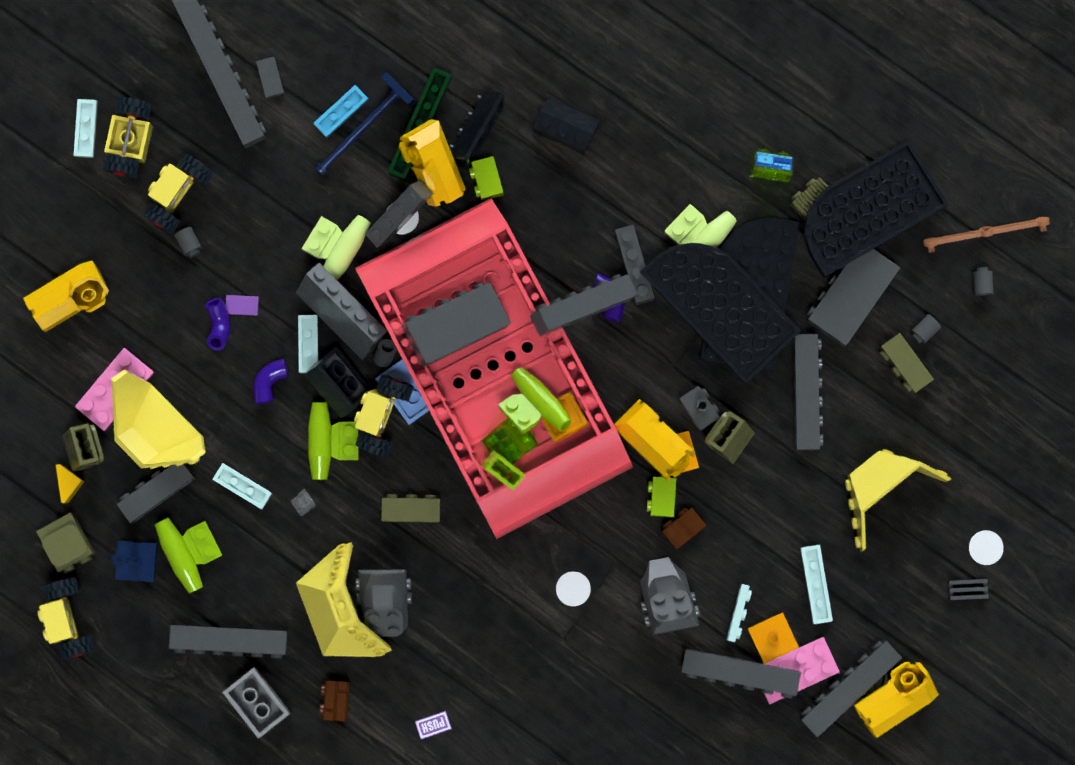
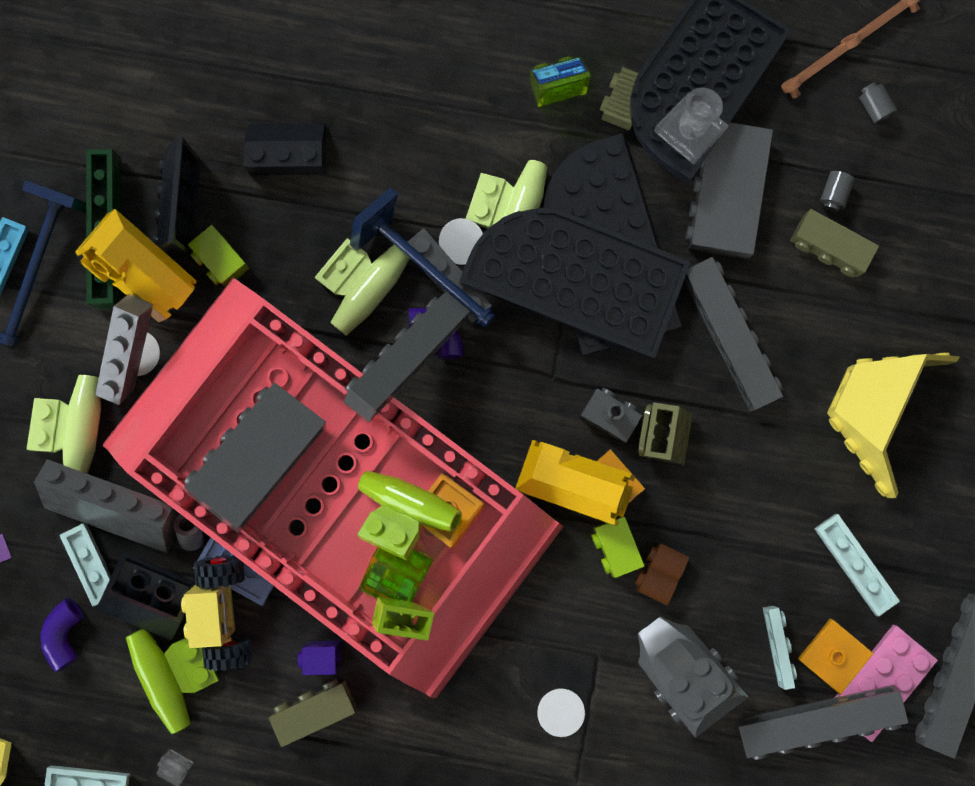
camera: 25 degrees left, 0 degrees up
none -> dark purple brick [298,641,341,675]
none -> yellowish green plate [315,238,410,336]
none -> dark blue tile [350,187,495,327]
none -> white sticker [439,218,483,265]
none -> clear plant [654,88,729,165]

